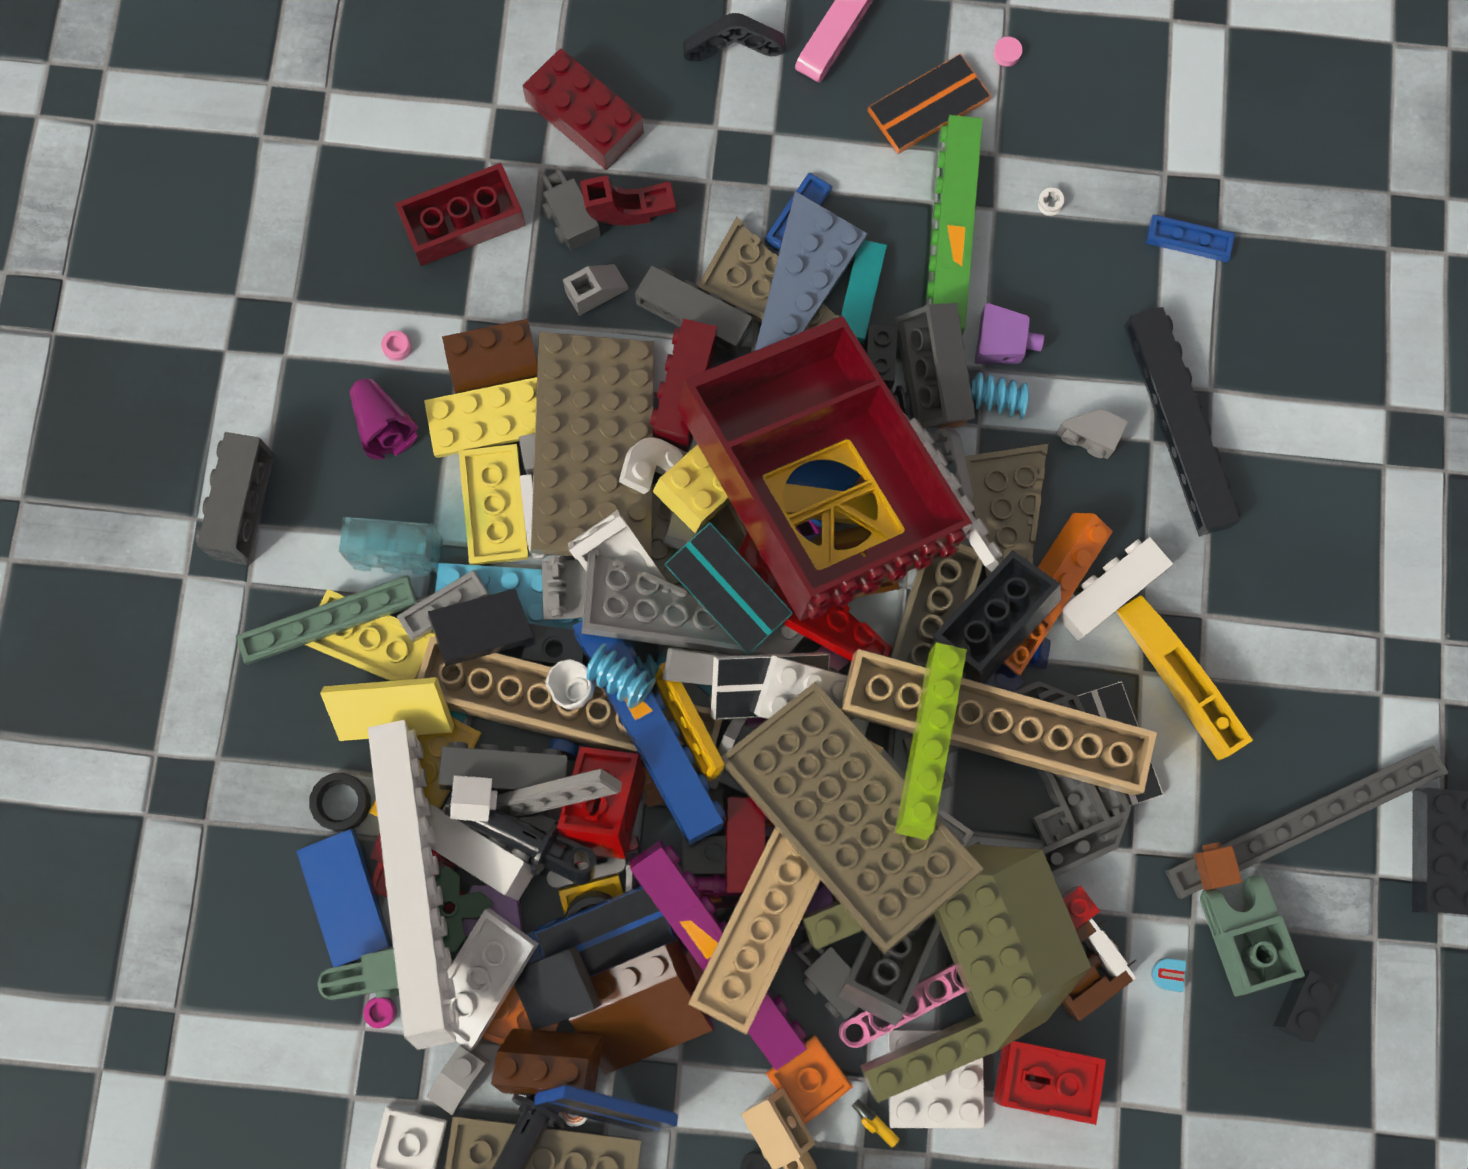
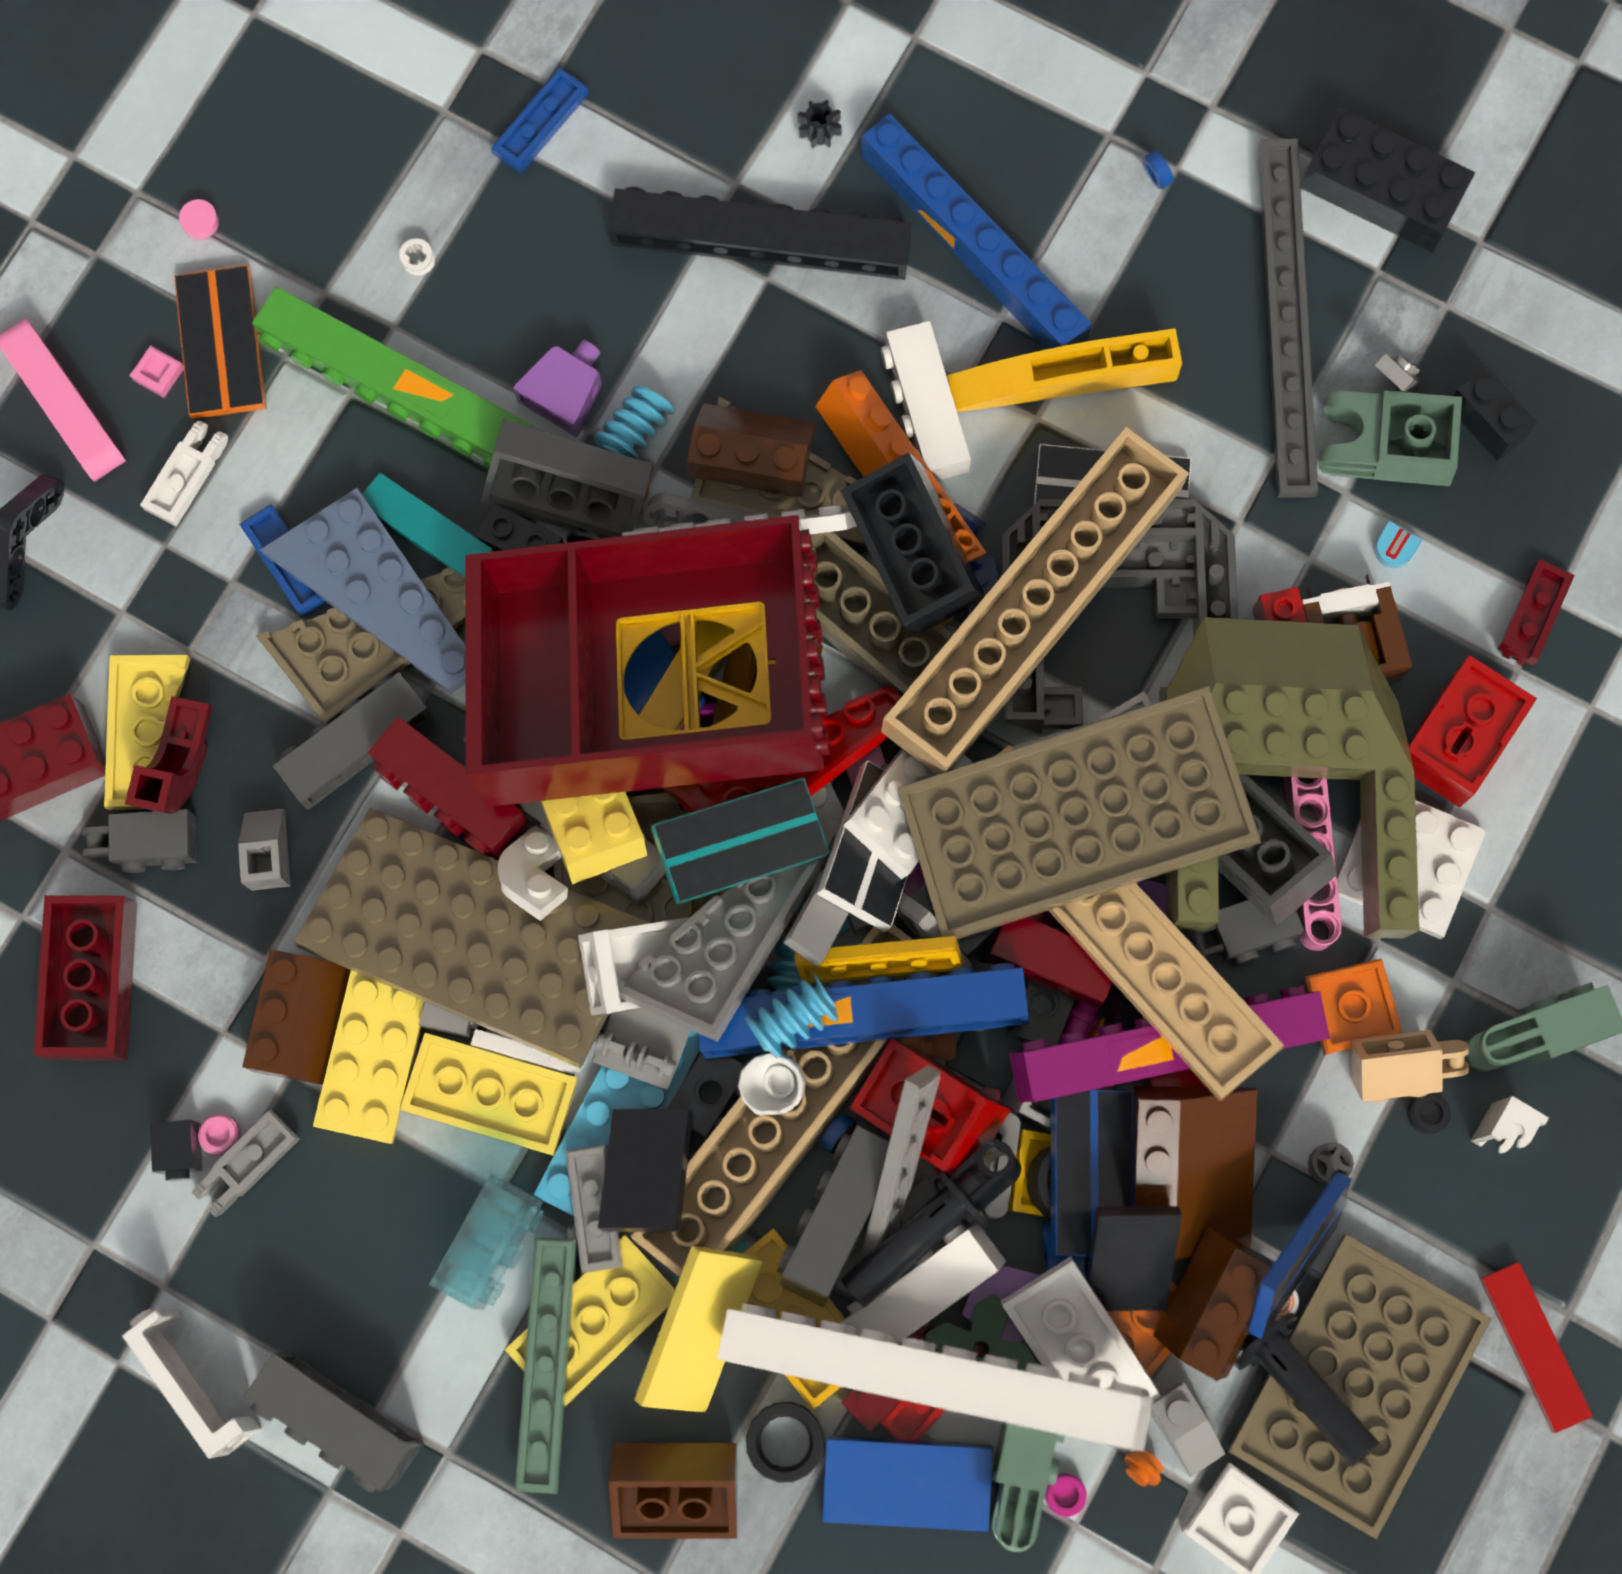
camera: 60 degrees left, 0 degrees up
magenta cone [349,379,418,460] -> none
white brick [450,776,497,822] -> none
yellow piece [852,1099,901,1149] -> none
lime brick [895,642,967,840] -> none
light grey slope [1056,409,1128,459] -> none
dark orange brick [1194,842,1242,890] -> none
none -> light yellow wing [104,655,190,810]
none -> white panel [123,1308,262,1458]
none -> bright pink tile [129,345,184,398]
none -> white hinge [140,420,229,527]
none -> black brick [150,1119,202,1181]
none -> light grey hinge [192,1109,300,1218]
none -> reddish brown slope [609,1442,738,1539]
none -> reddish brown slope [686,403,816,497]
none -> black gear [797,100,842,149]
none -> blue brick [861,113,1092,349]
none -> orange plate [1124,1449,1164,1487]
none -> blue tile [1143,150,1174,189]
none -> dark grey wheel [1307,1142,1354,1185]
none -> light grey plate [1375,354,1422,393]
none -> dark red hinge [1498,559,1575,666]

